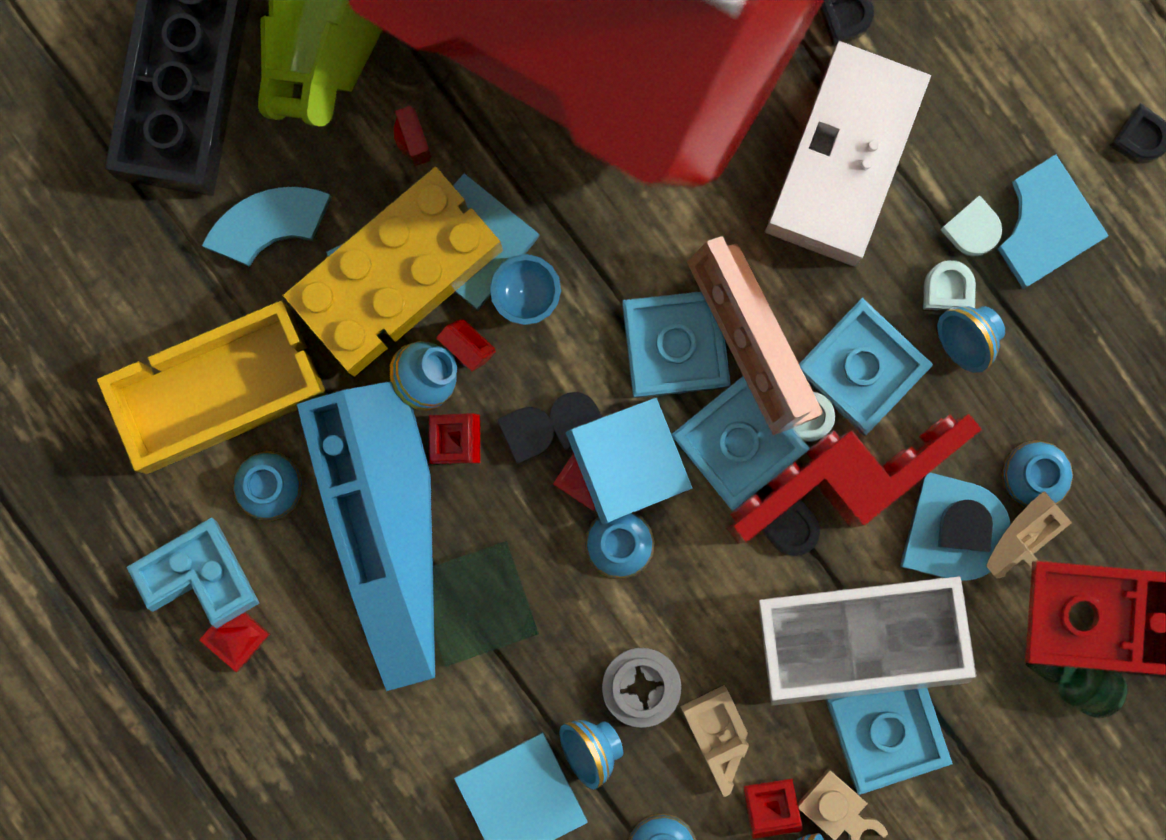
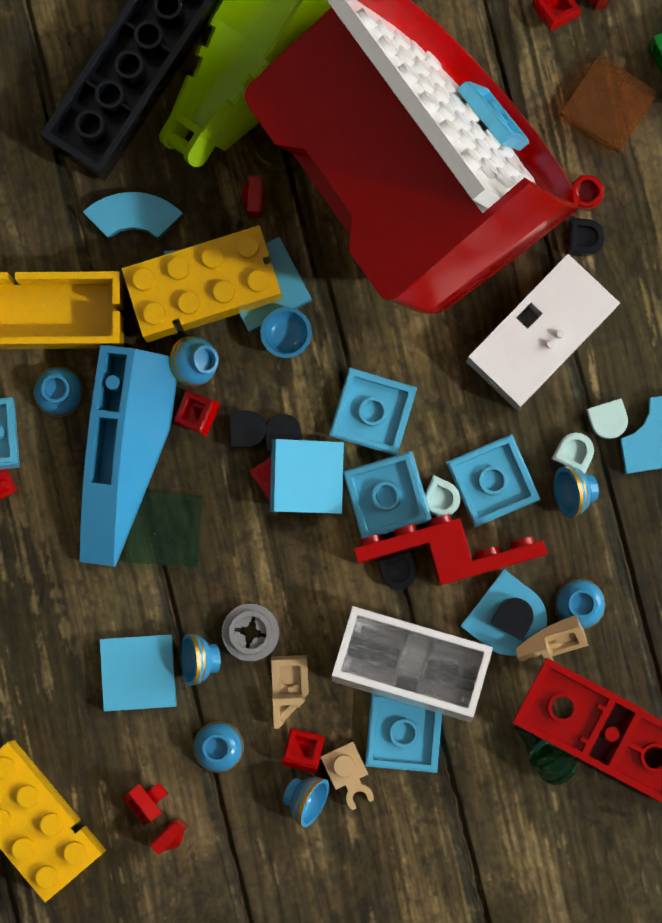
camera: 30 degrees right, 0 degrees up
red tile [436,319,496,371] -> none
dark azure piece [584,512,655,579] -> none
nougat panel [687,236,822,435] -> none

